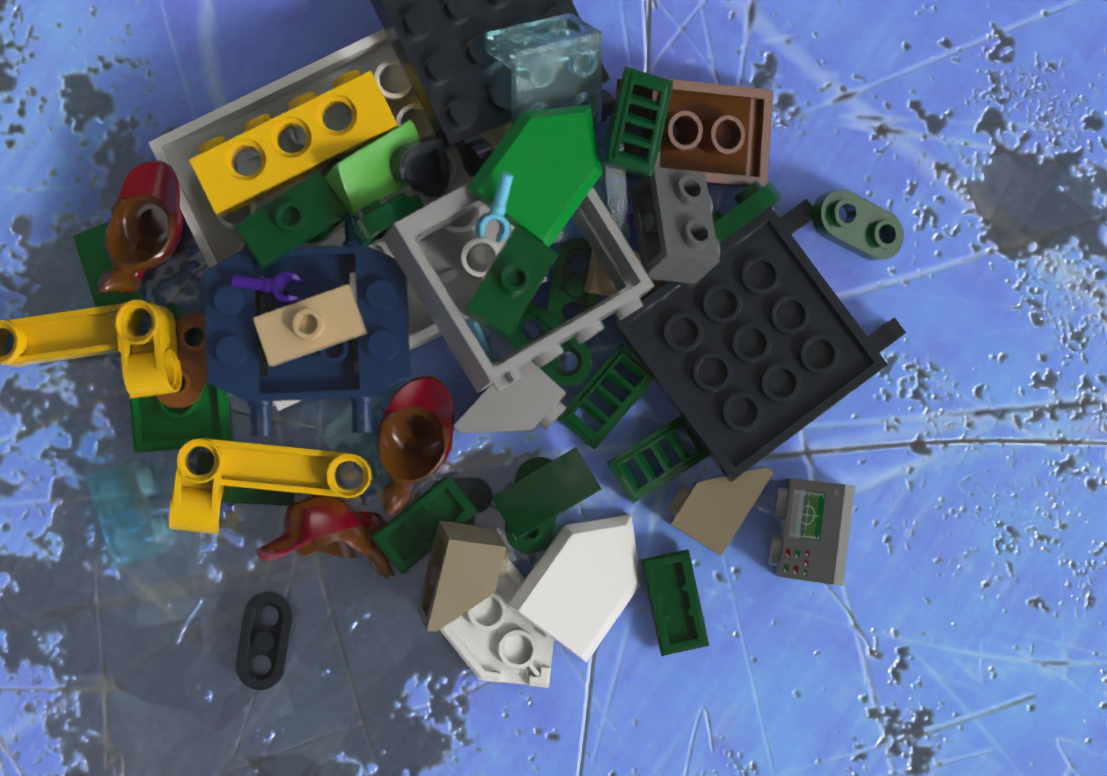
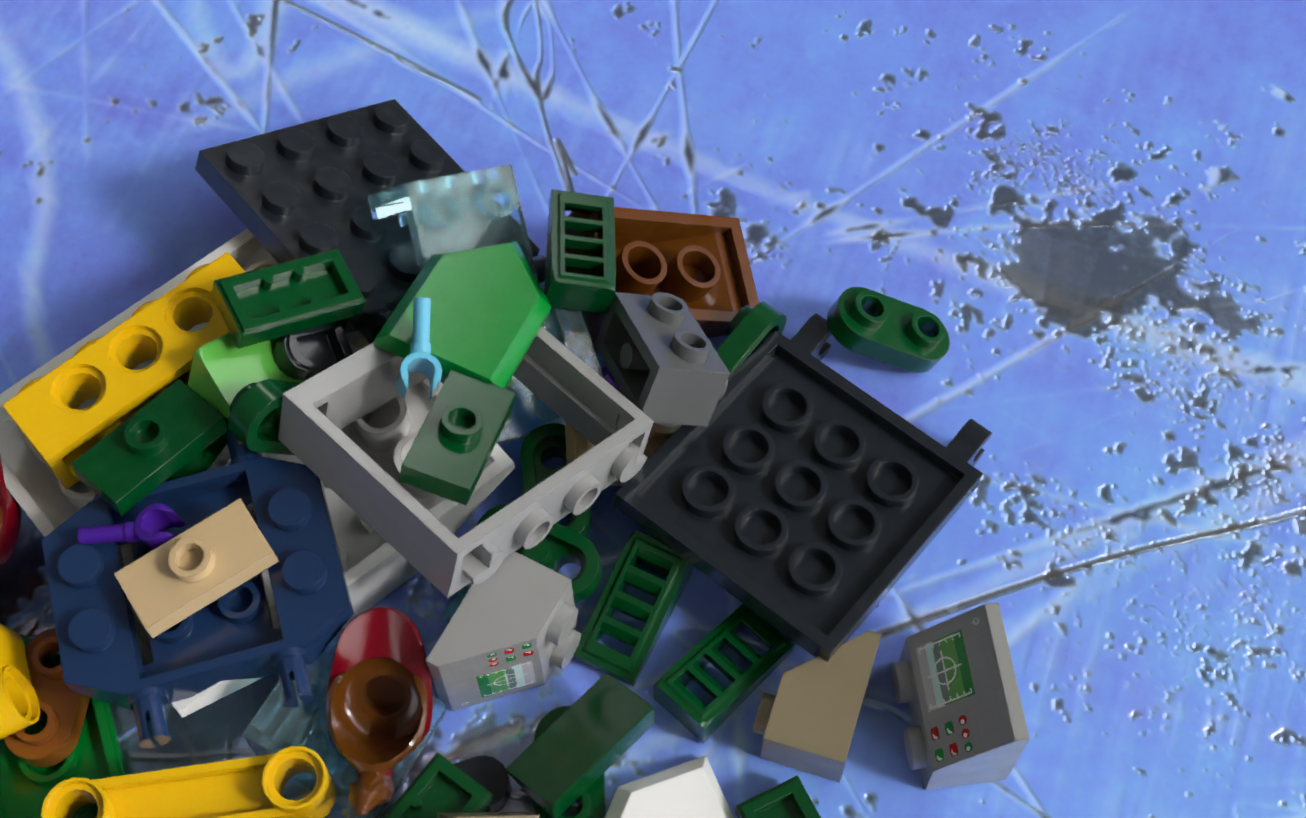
camera: 10 degrees left, 25 degrees down
none -> dark green plate [211,248,366,349]

